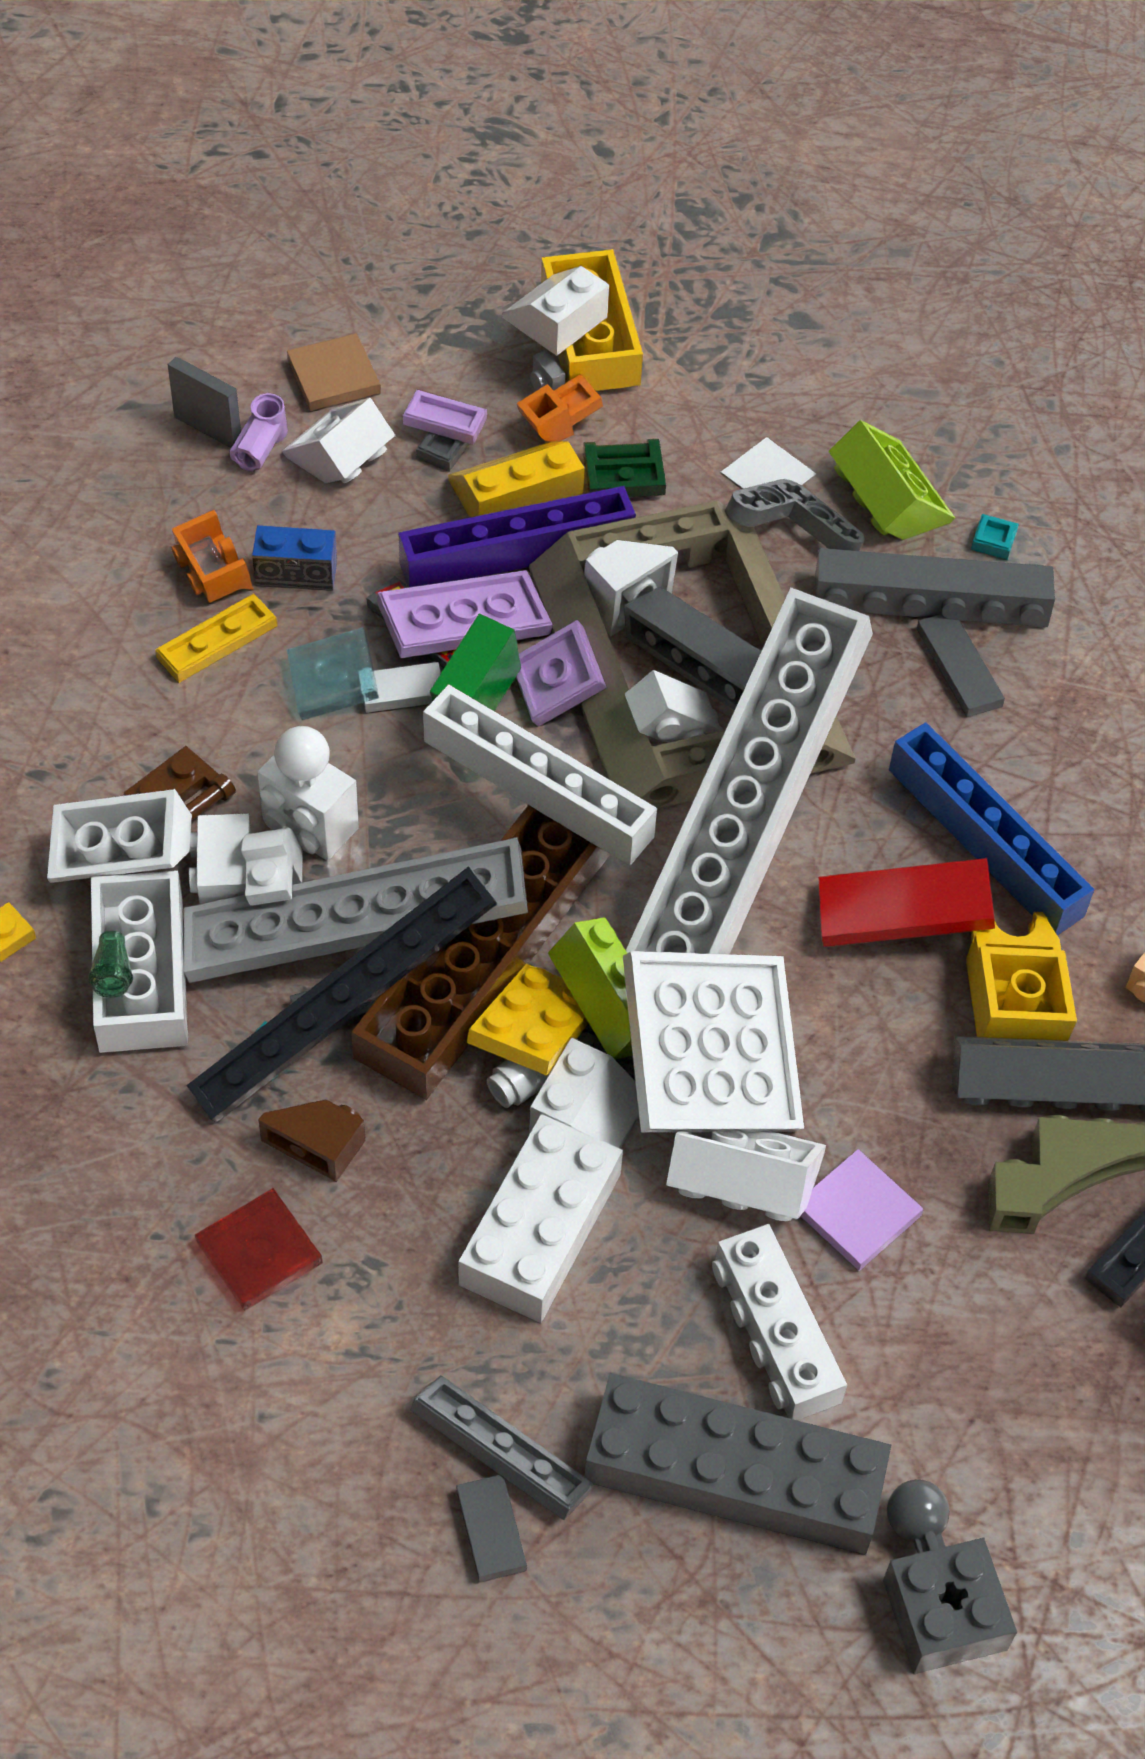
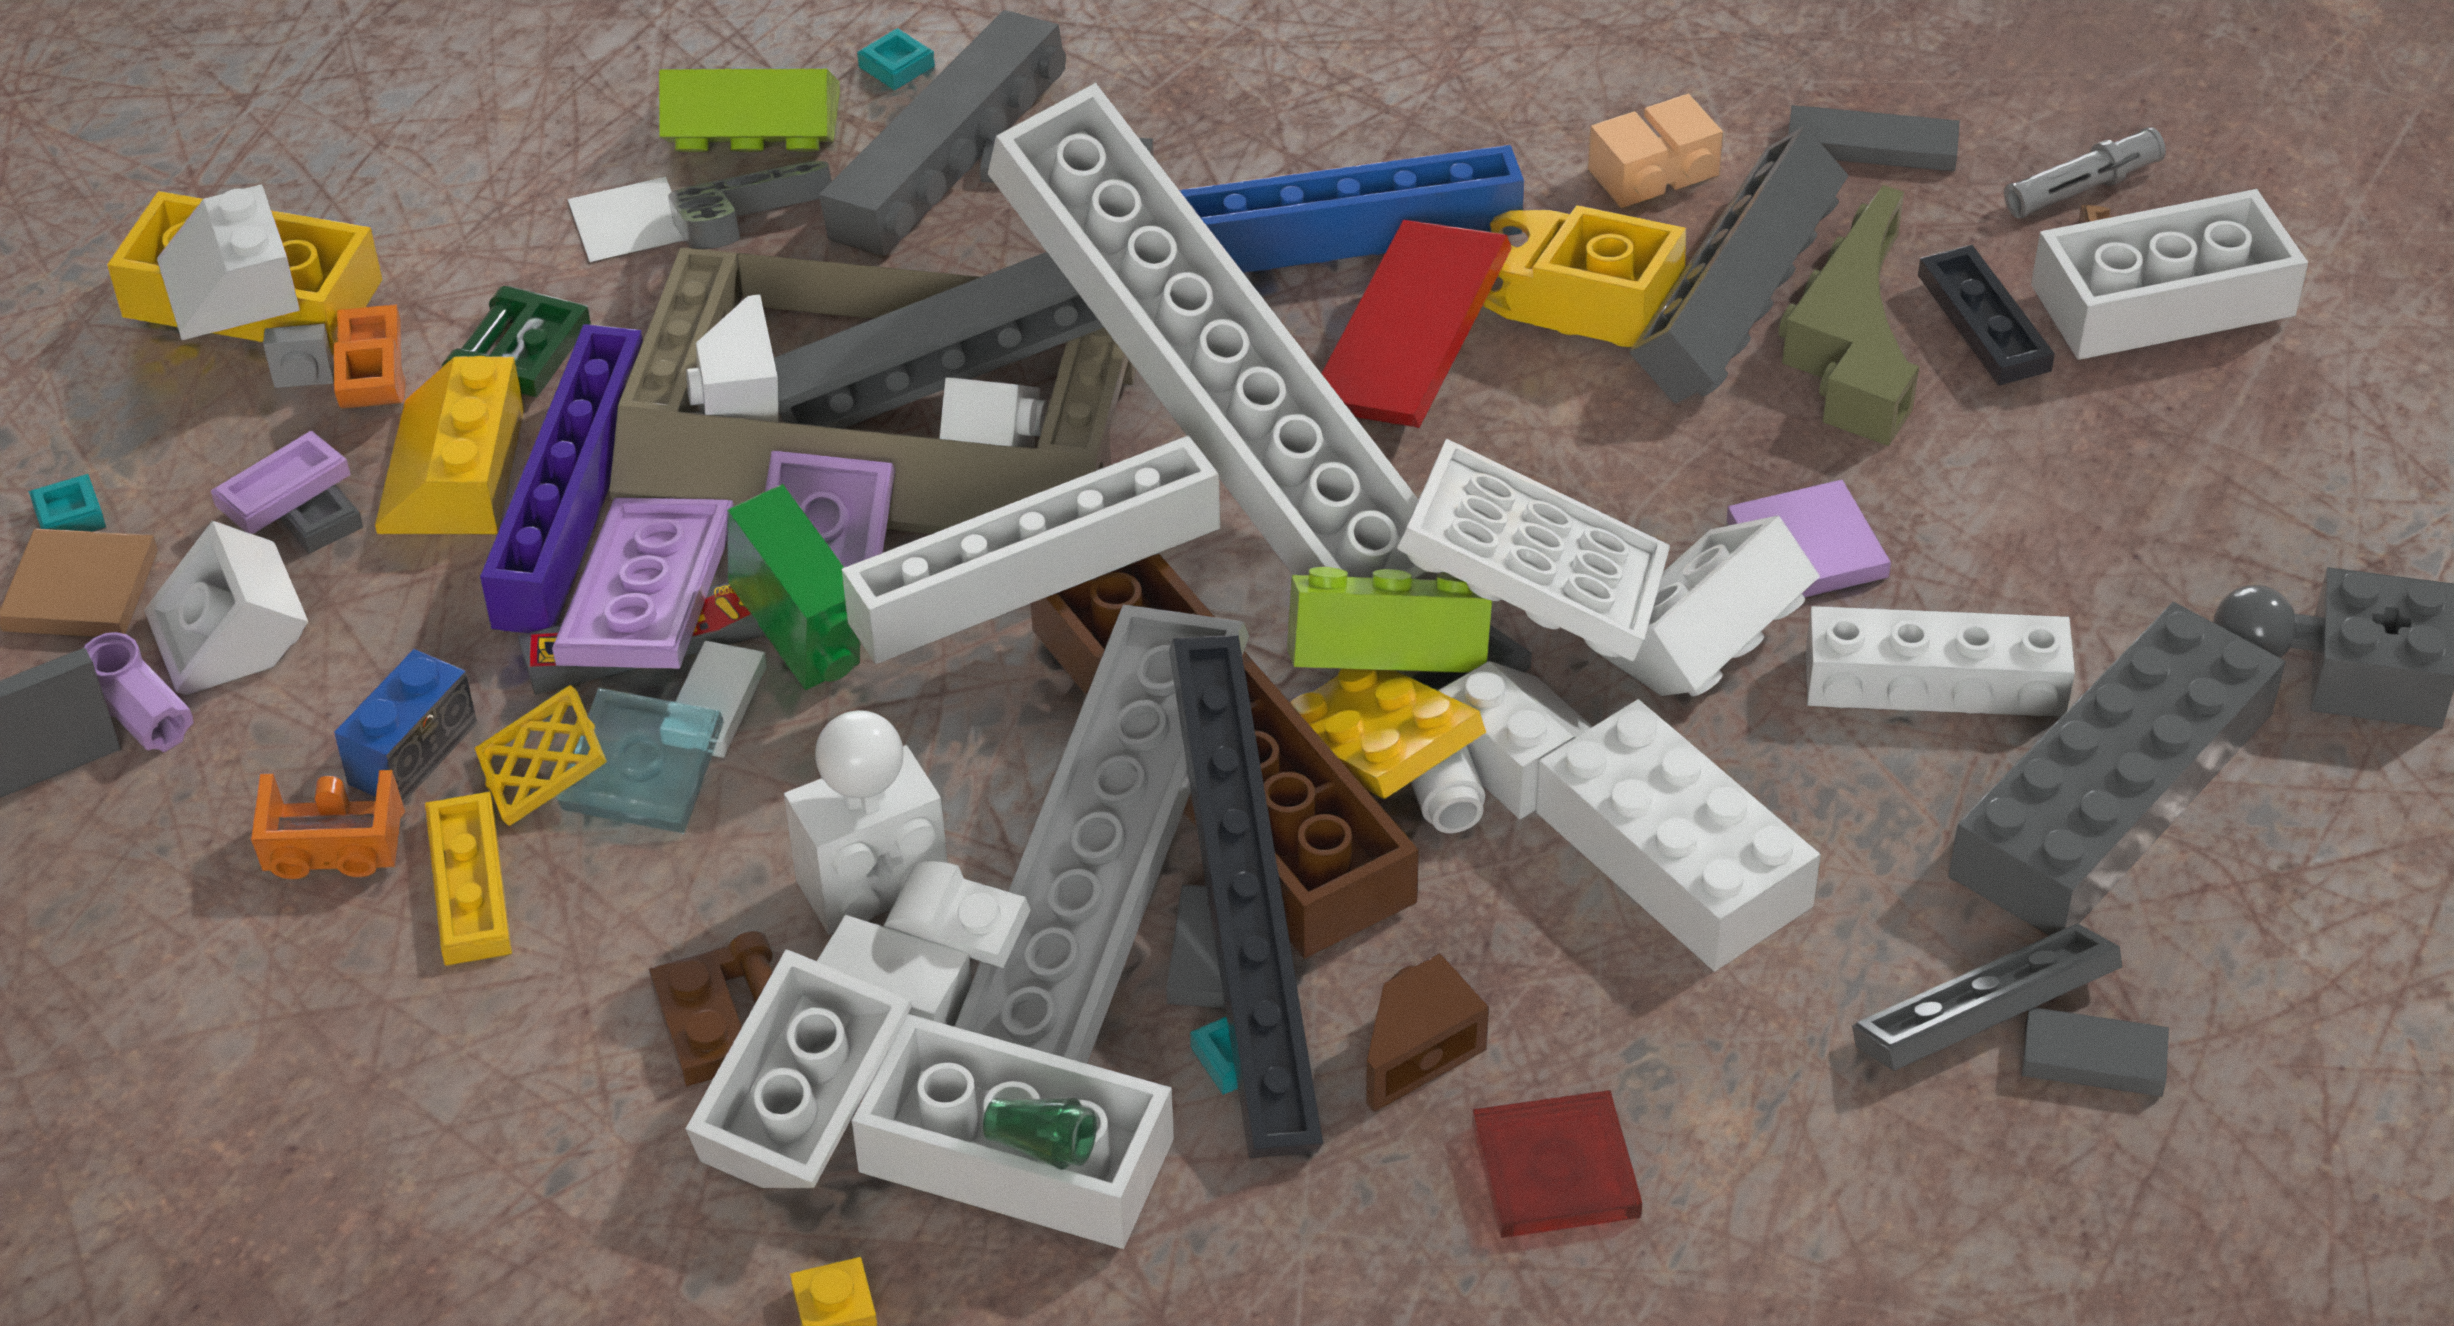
camera: 60 degrees left, 10 degrees down
none -> teal tile [28,474,106,532]
none -> yellow window [474,685,607,826]

